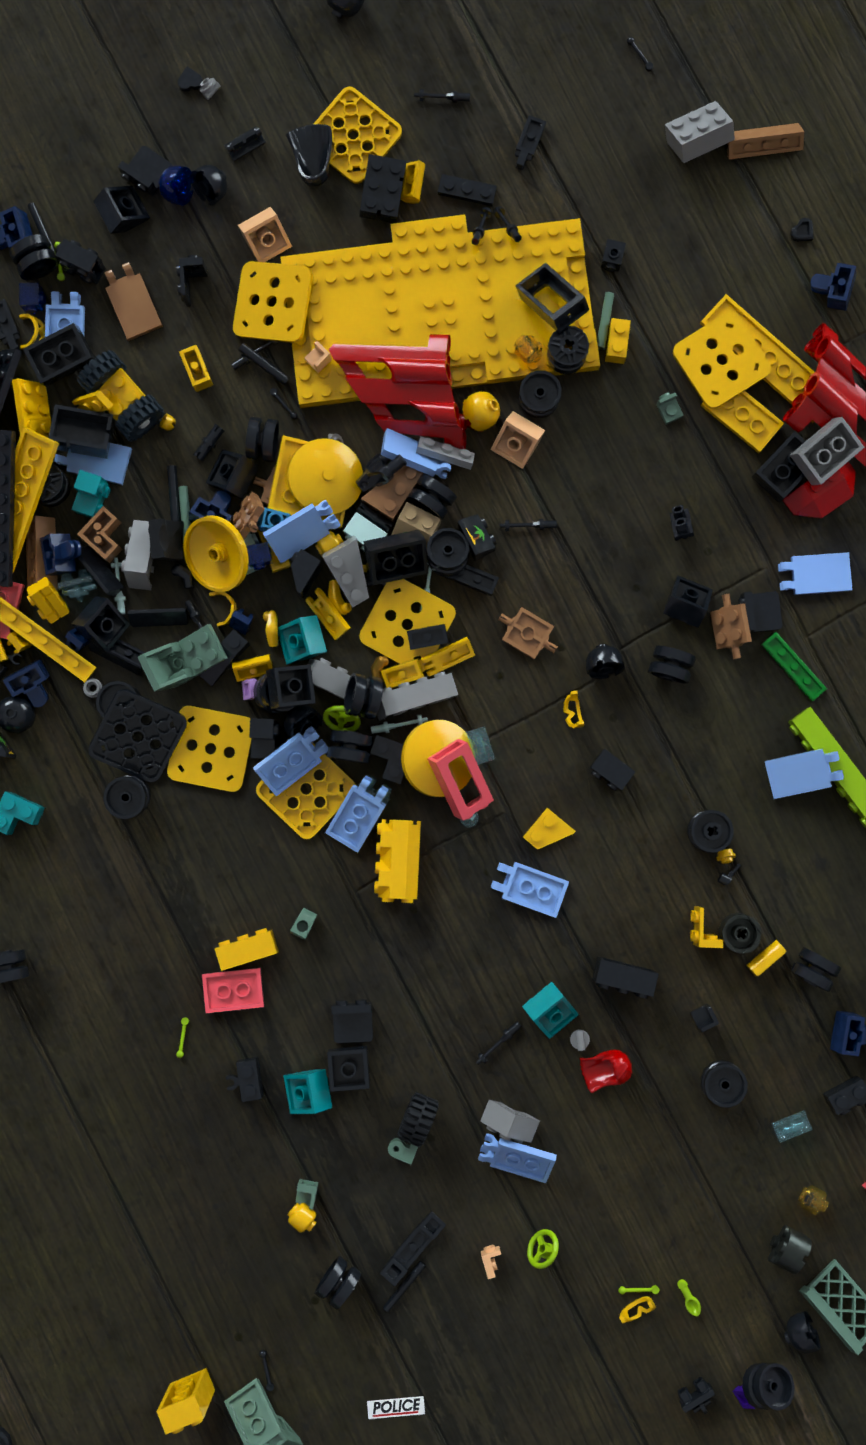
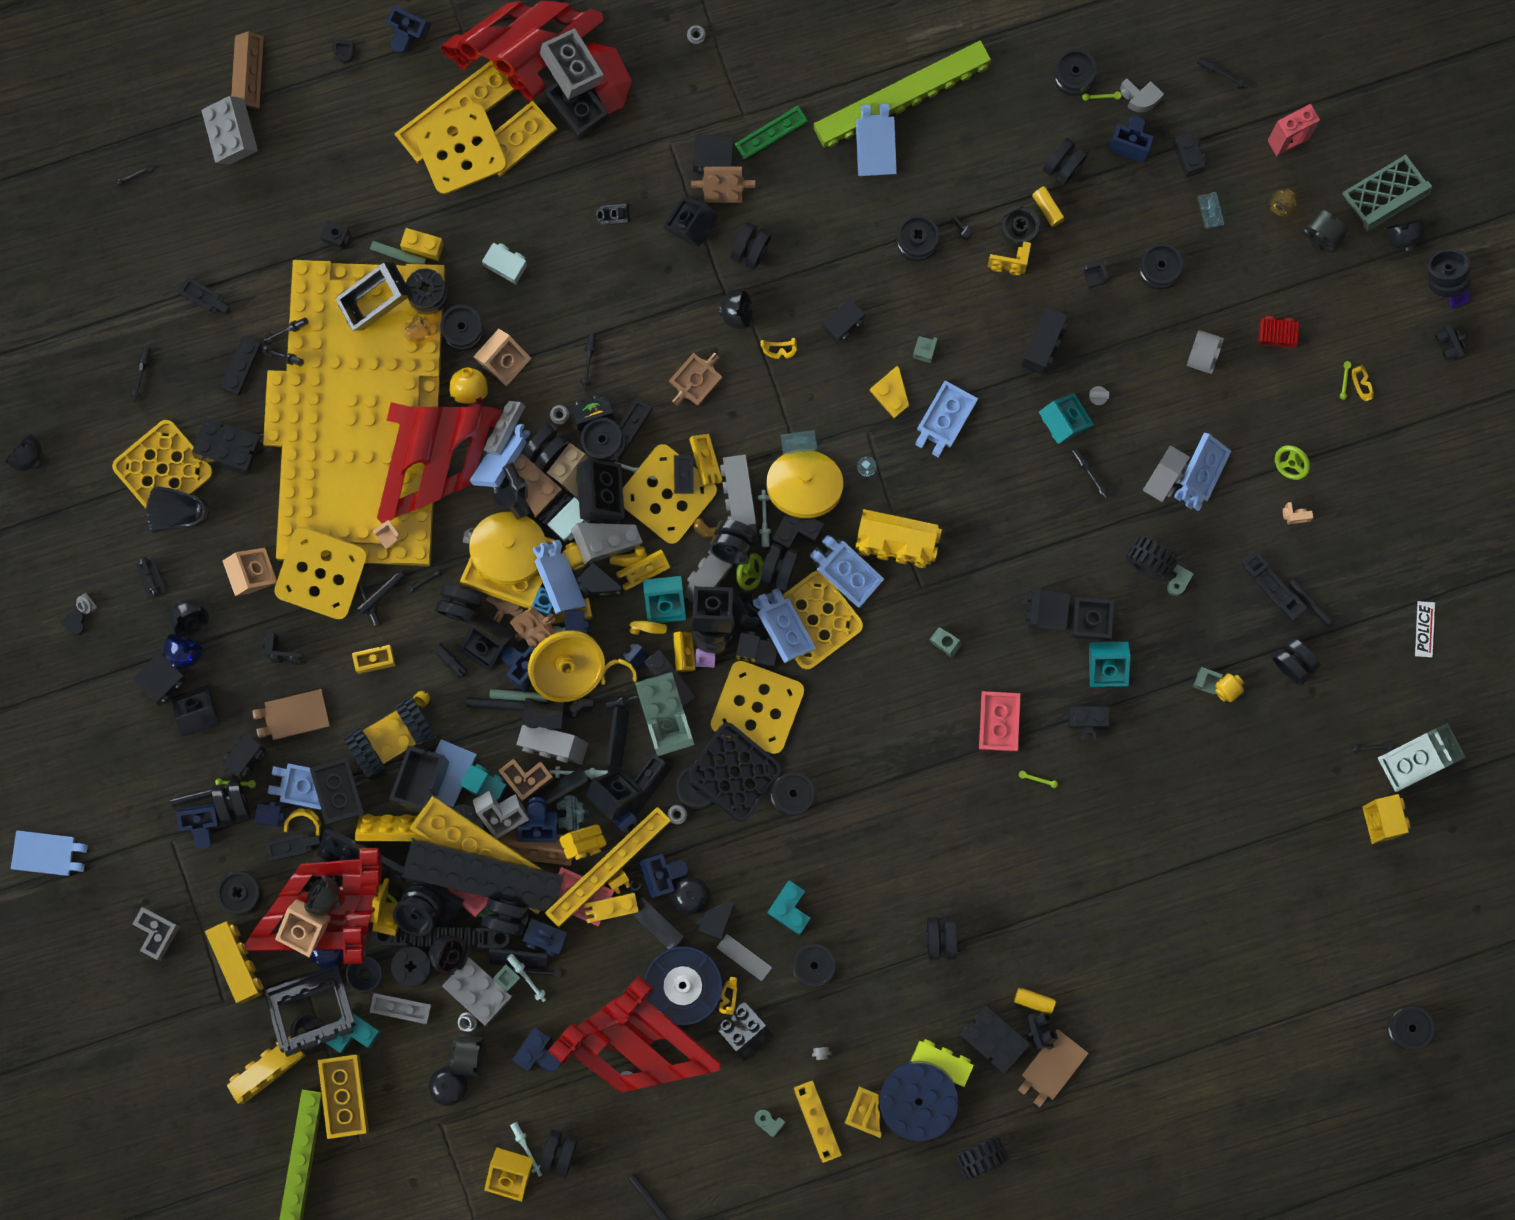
camera: 85 degrees left, 5 degrees down
yellow hinge [72,390,113,412] -> none
yellow brick [215,928,279,971] -> none
yellow plate [381,658,424,688] -> none
yellow brick [400,160,425,204] -> none
coral piece [427,739,494,821] -> none
red piece [580,1050,632,1093] -> none
sand green bracket [656,392,684,425] -> none
lime piece [677,1279,701,1316] -> none
yellow plate [716,849,736,864] -> none
light blue tile [778,552,852,595] -> none
none -> light grey brick [473,791,529,839]
none -> light aqua brick [482,243,527,284]
none -> light grey plate [550,405,569,424]
none -> sand green panel [913,336,937,363]
none -> light grey brick [1186,330,1224,374]
none -> red brick [1258,316,1300,348]

